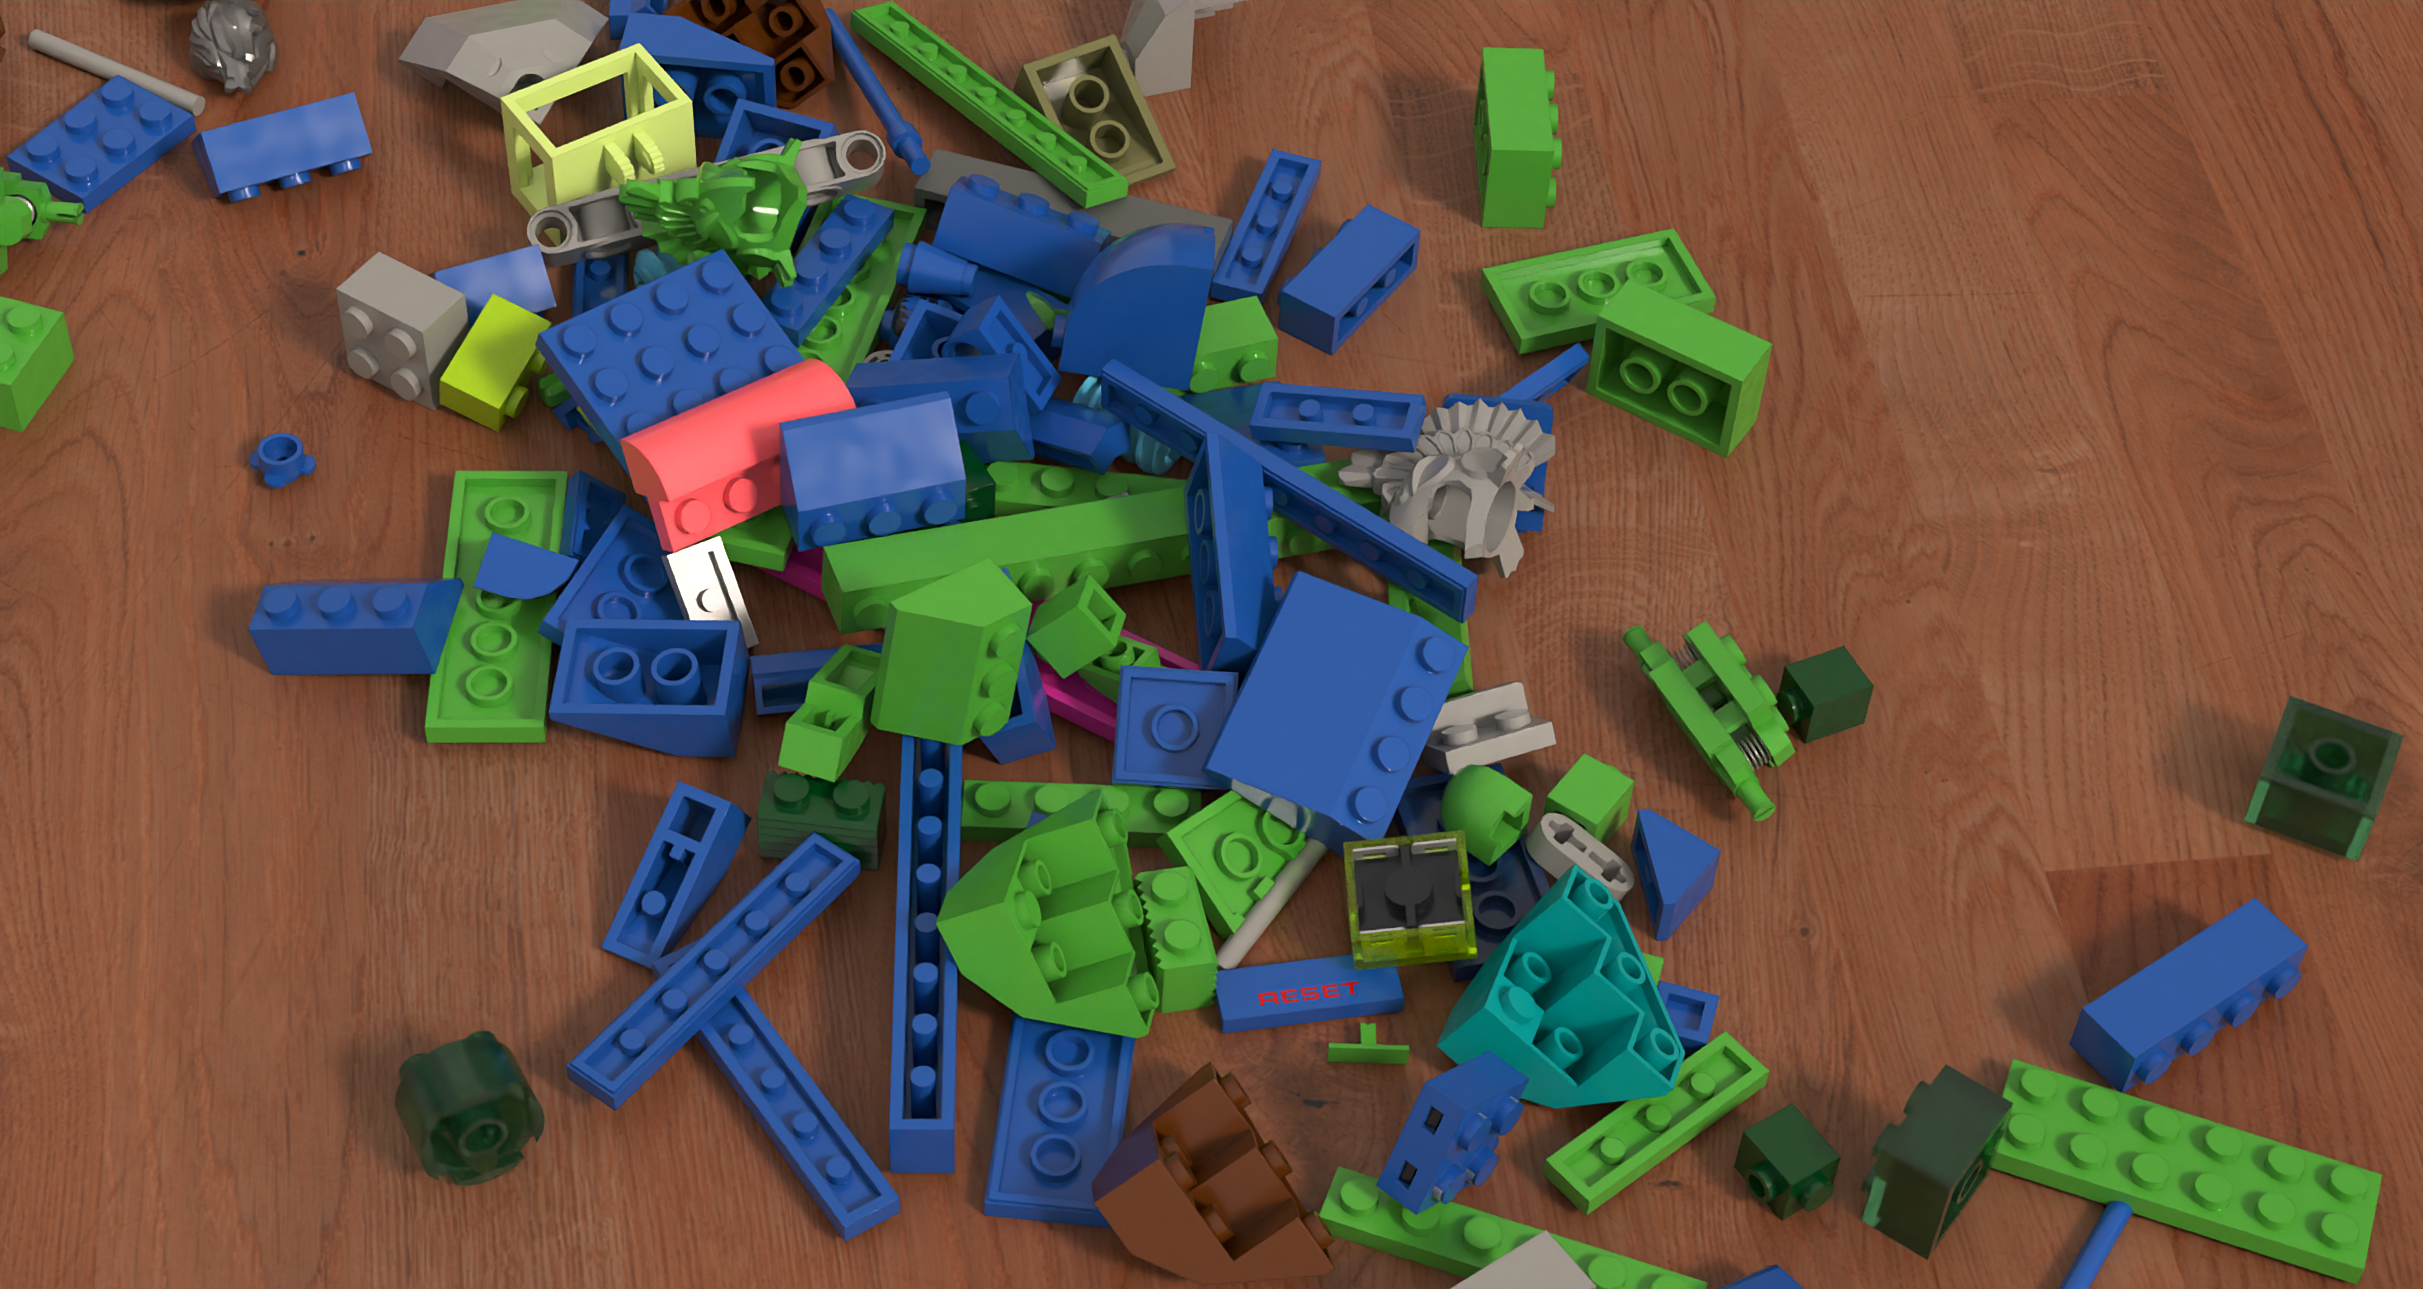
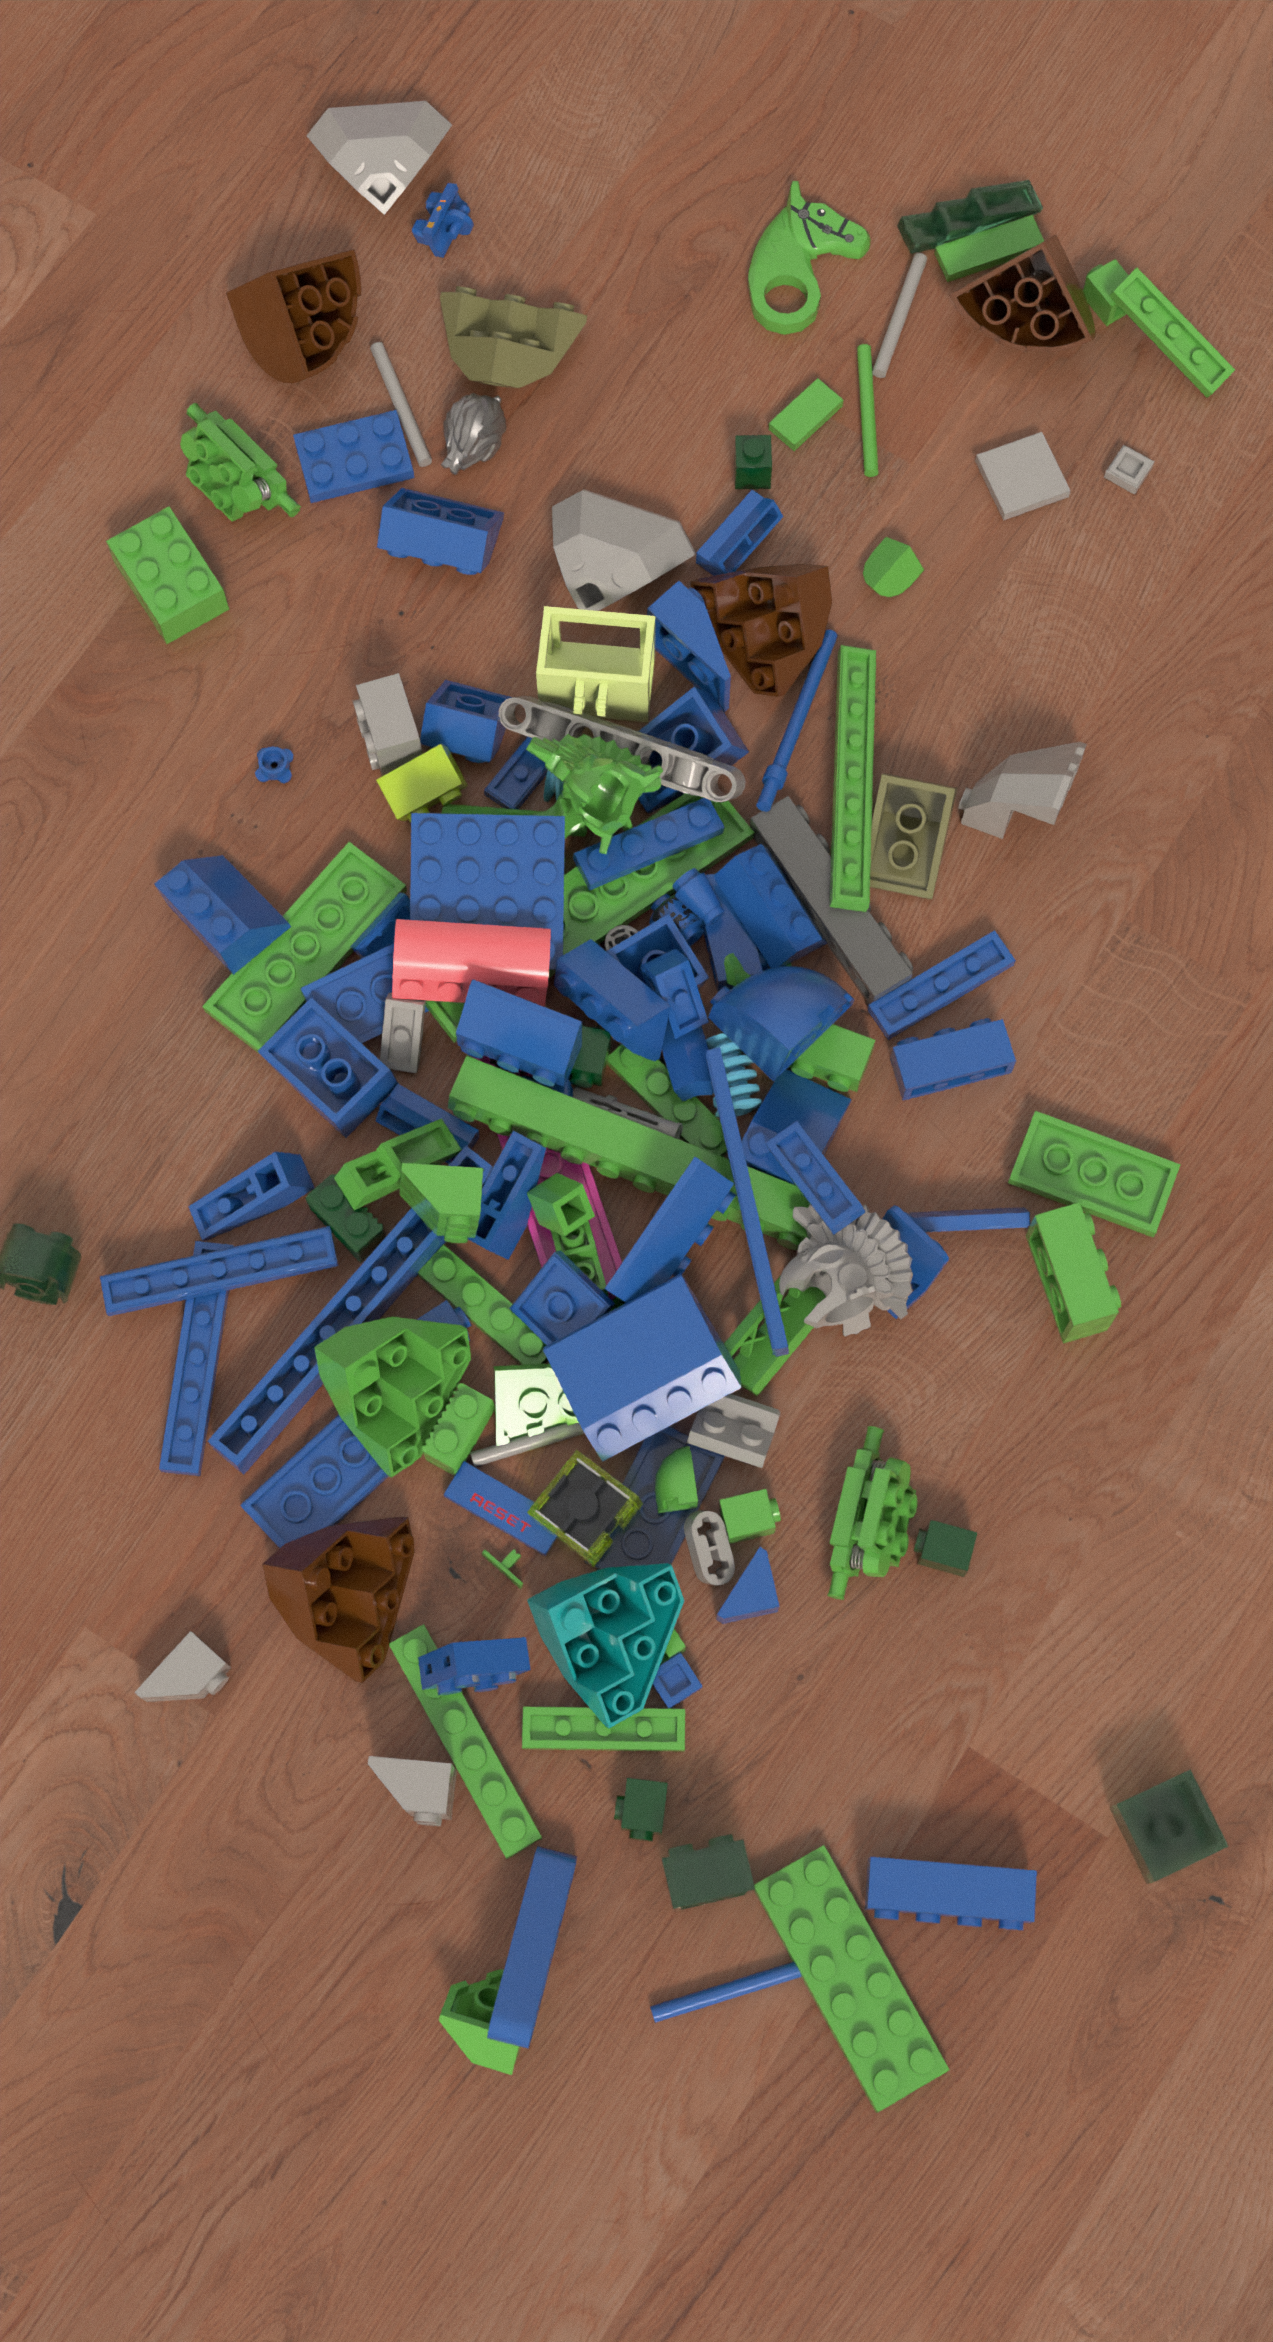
camera: 45 degrees right, 25 degrees up
blue brick [473,532,579,600] -> none
bright green brick [1473,47,1562,229] -> none

